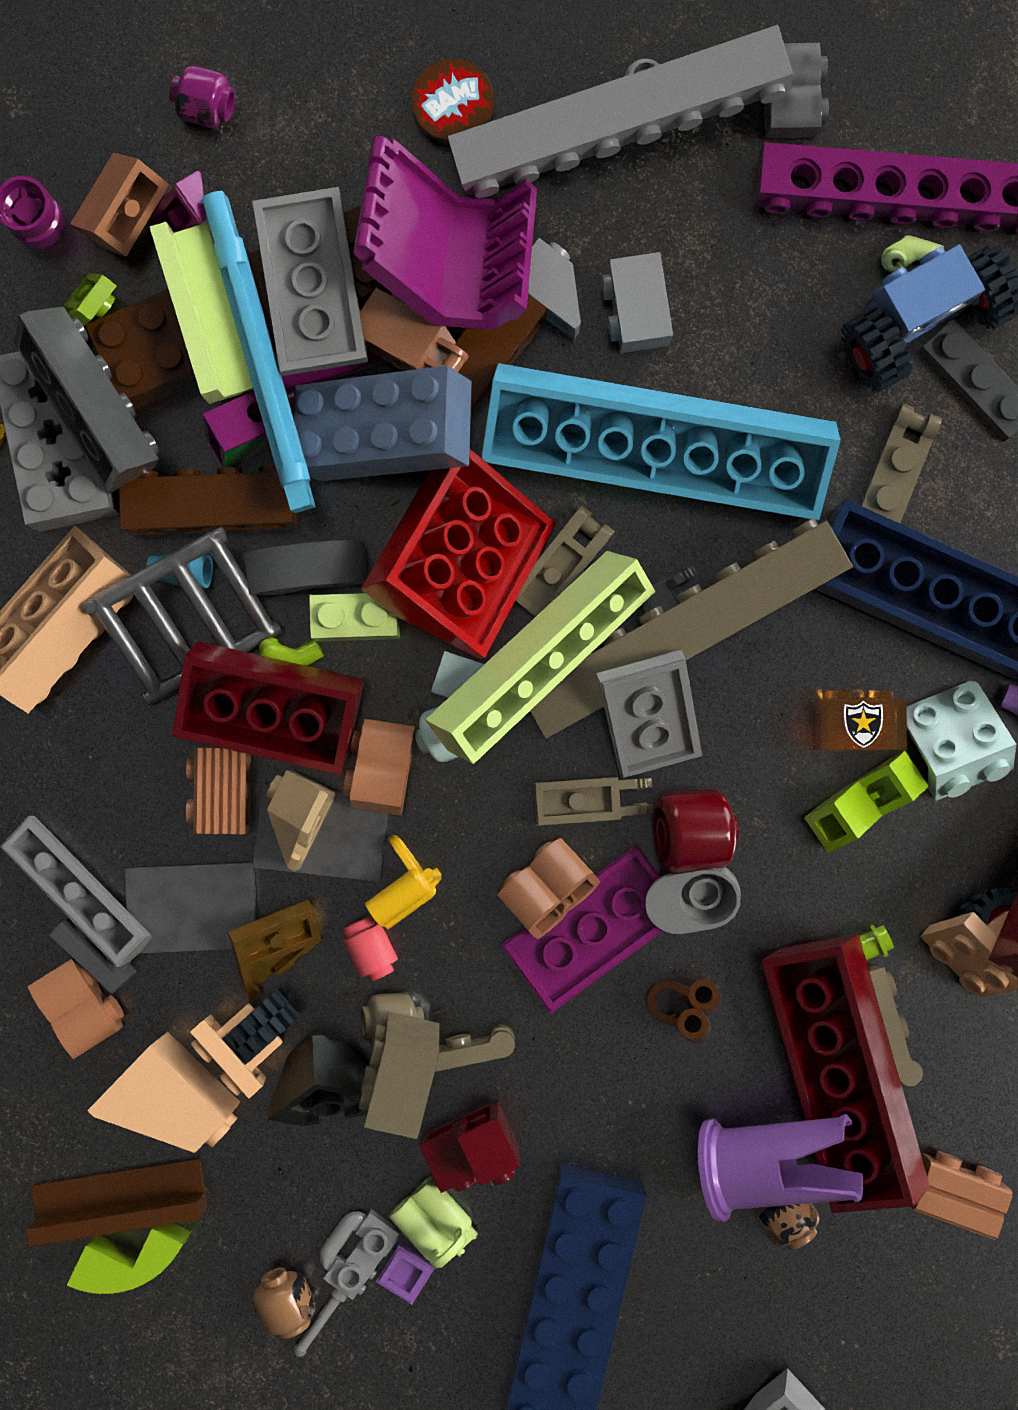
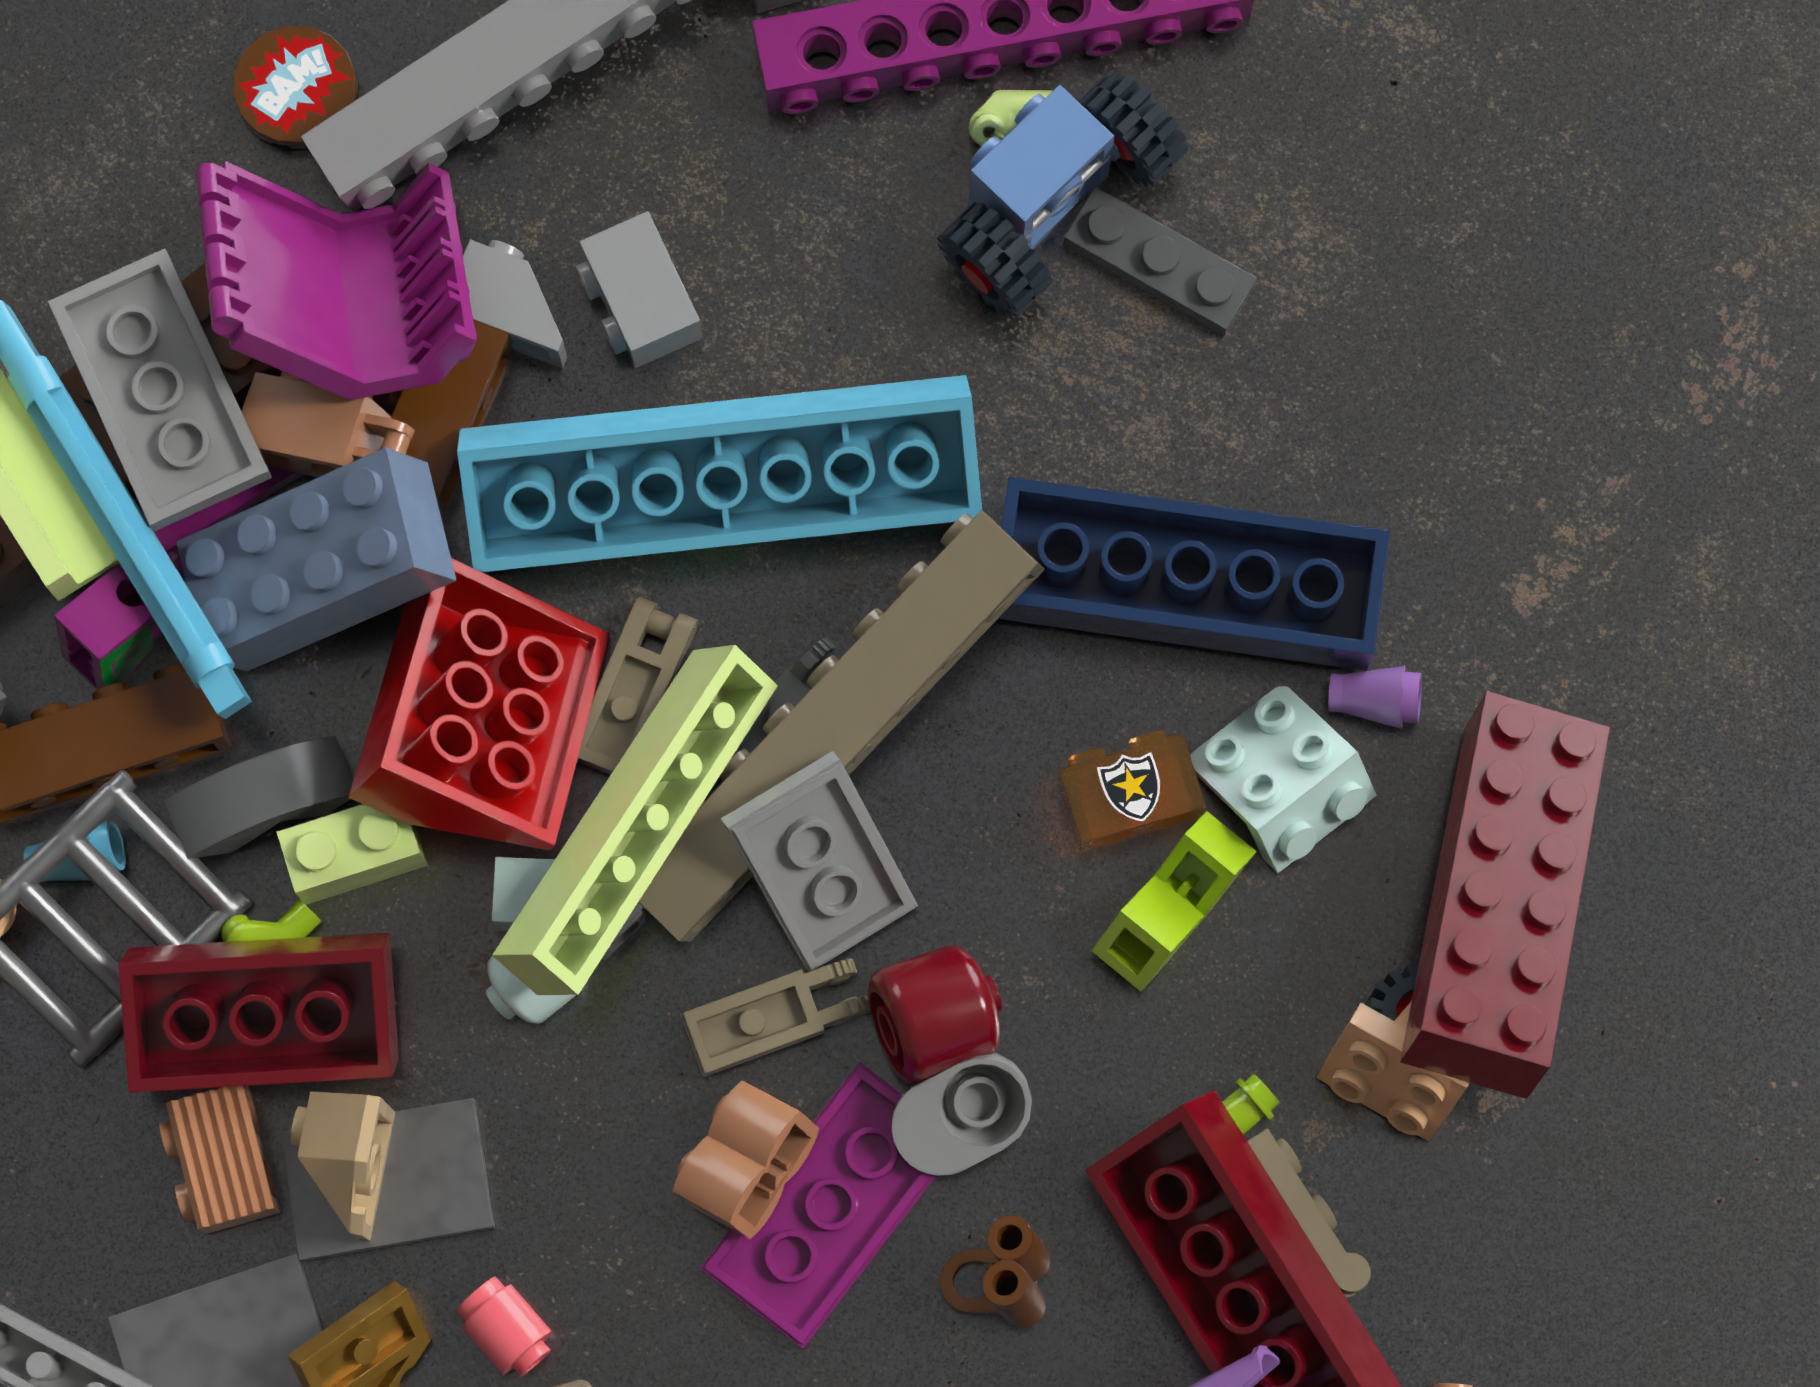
camera: 15 degrees left, 10 degrees down
nougat brick [343,719,415,816] -> none
yellow piece [365,835,442,930] -> none
dark tan plate [860,403,942,523] -> none

